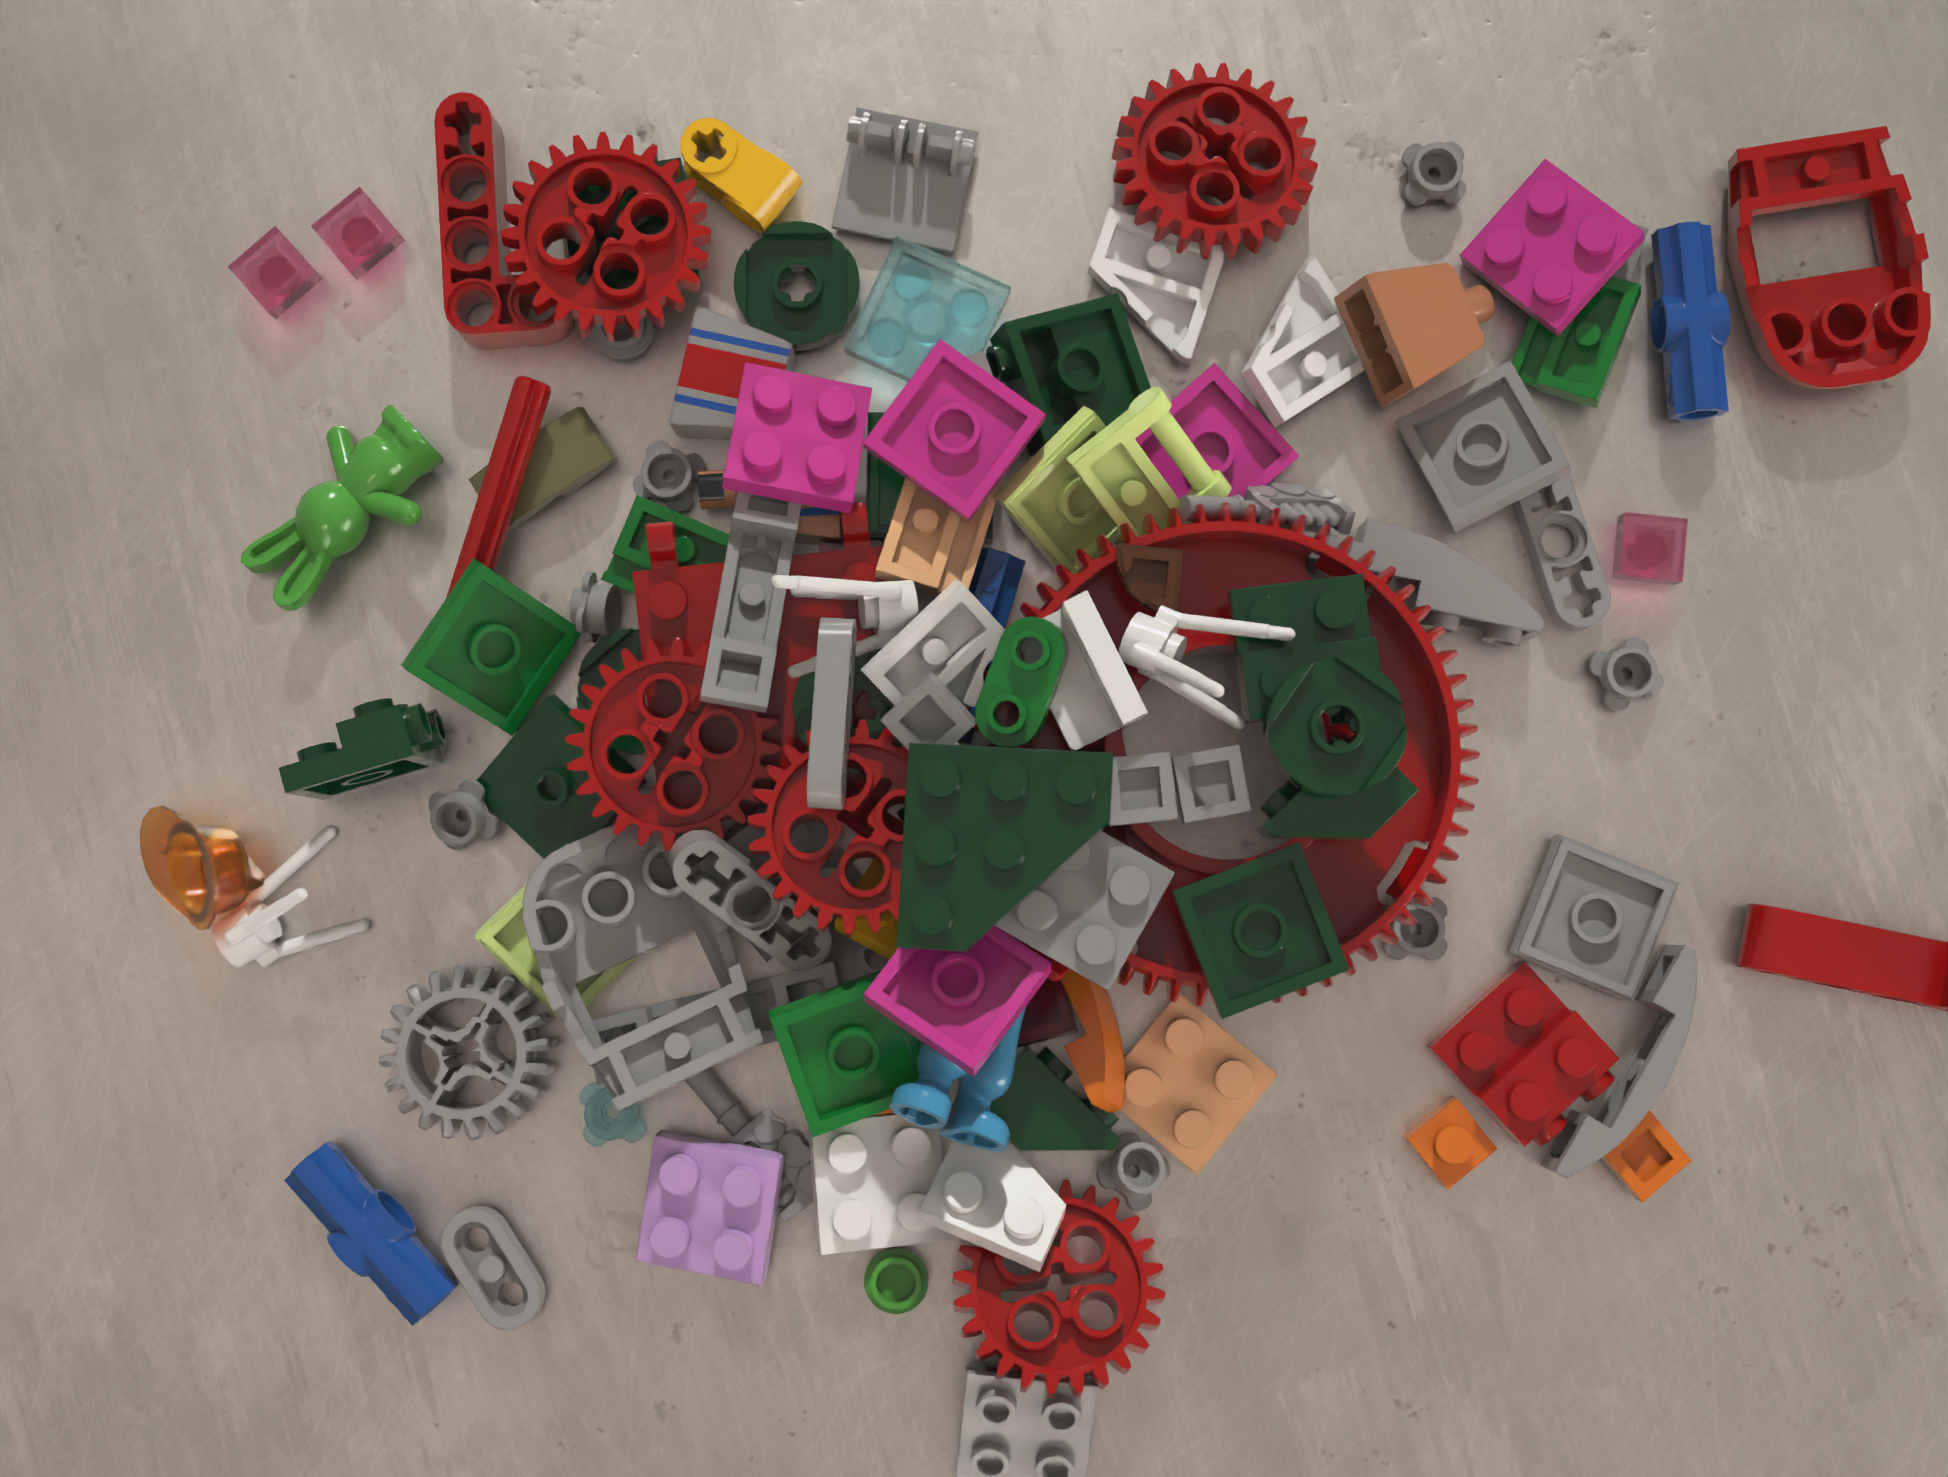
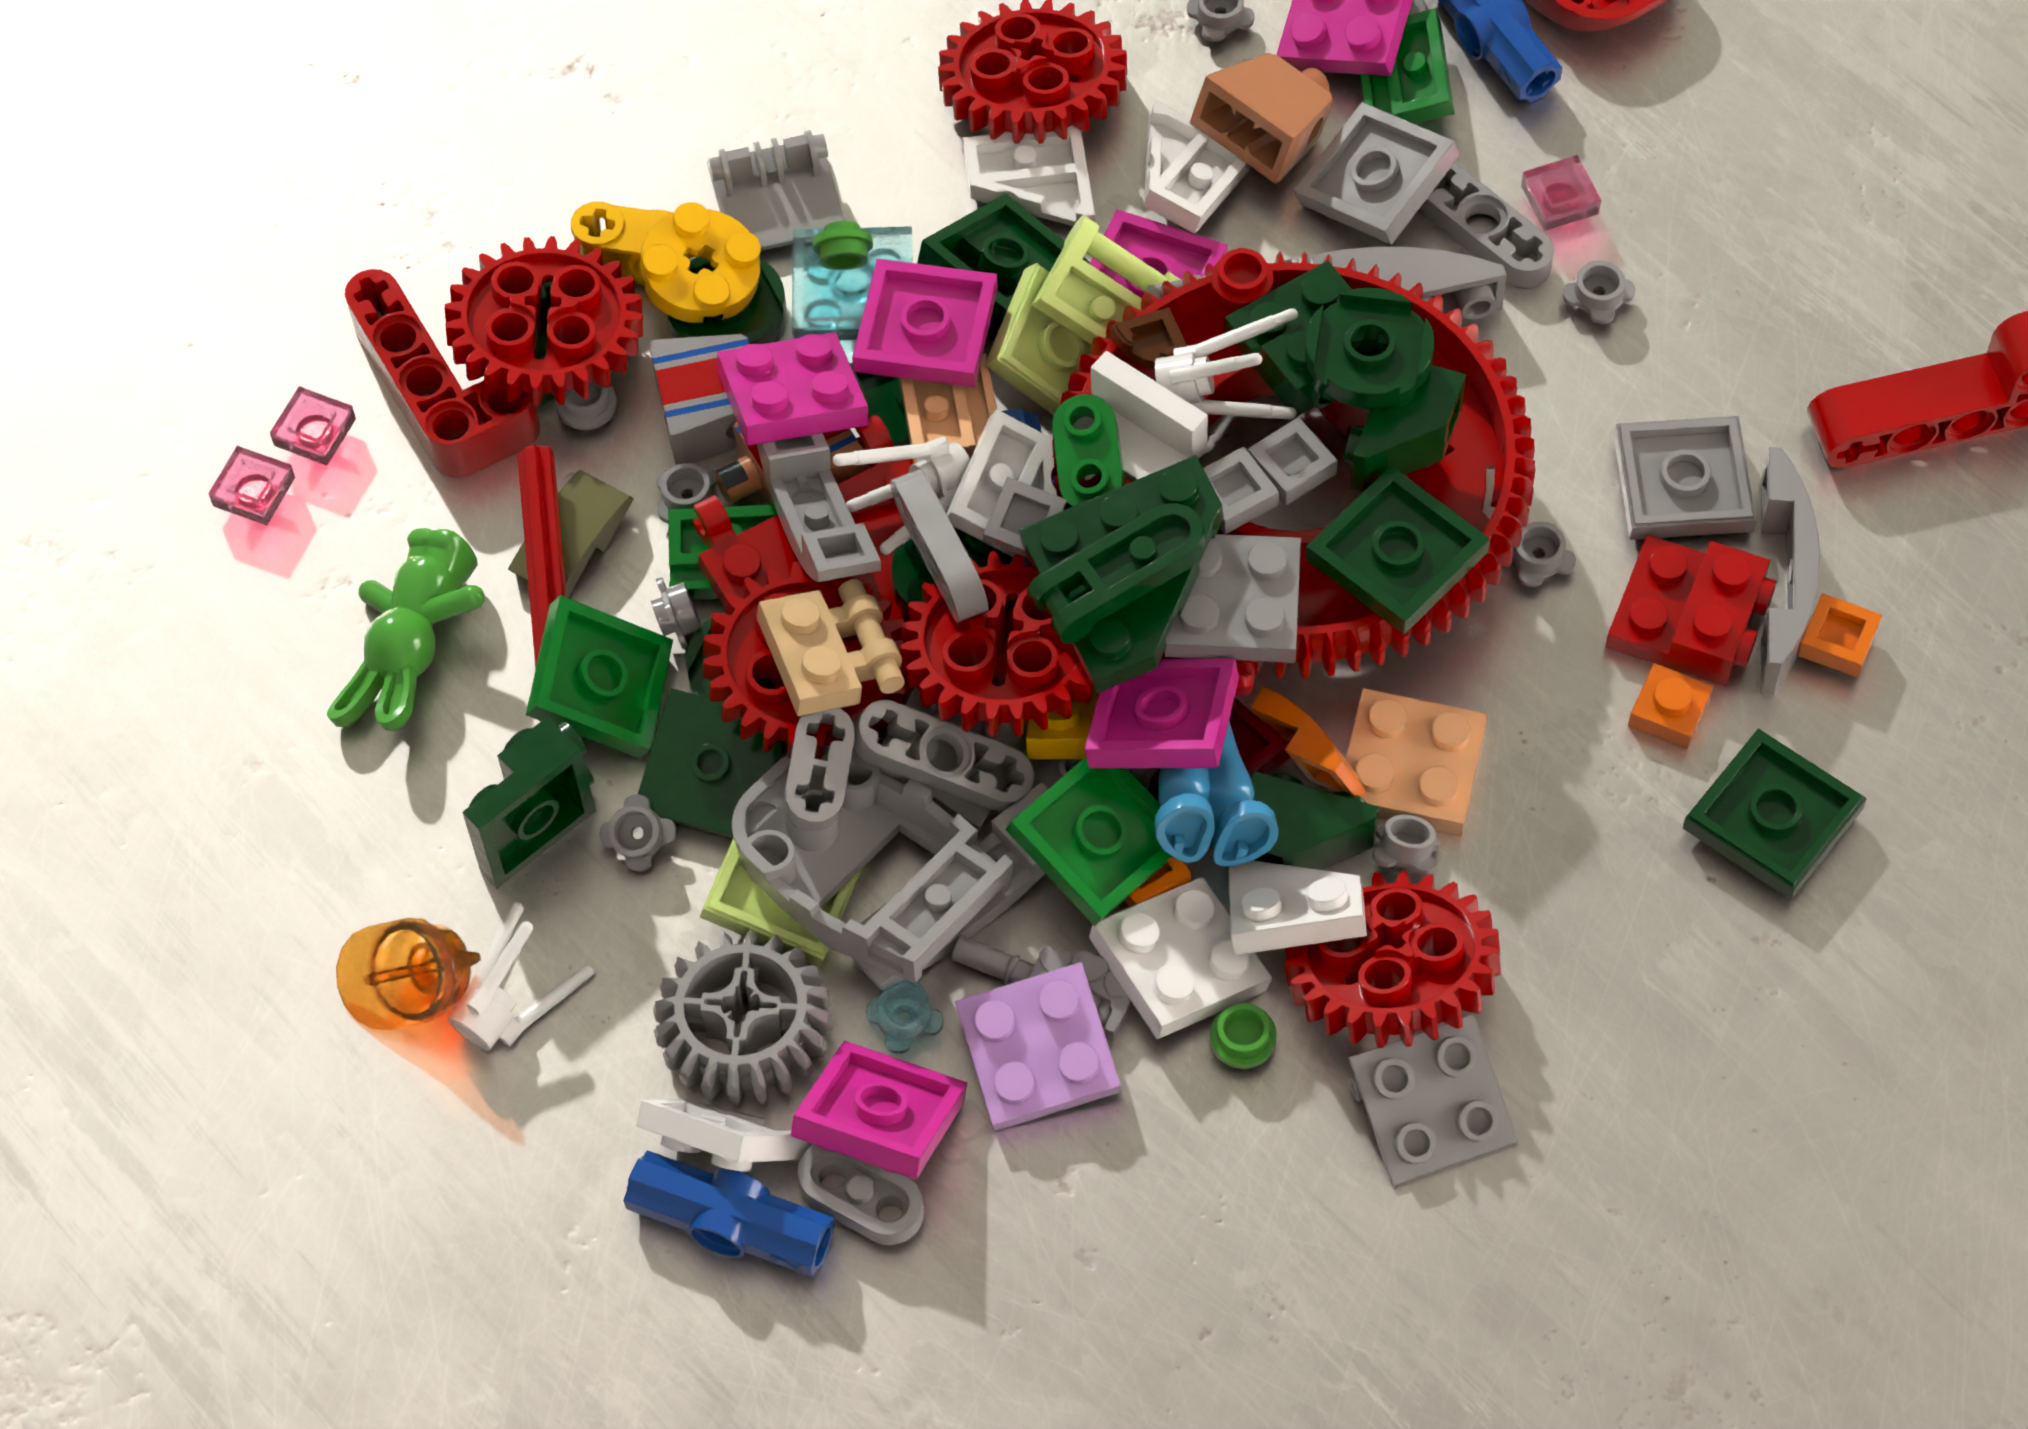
camera: 25 degrees left, 25 degrees down
none -> white wing [636,1099,814,1171]
none -> yellow plate [639,202,761,323]
none -> tan plate [757,579,905,716]
none -> light grey beam [783,708,855,831]
none -> dark pink plate [790,1041,968,1179]
none -> bright green plate [812,221,873,270]
none -> dark green plate [1027,503,1205,644]
none -> red plate [1211,248,1273,308]
none -> dark green plate [1682,728,1867,900]

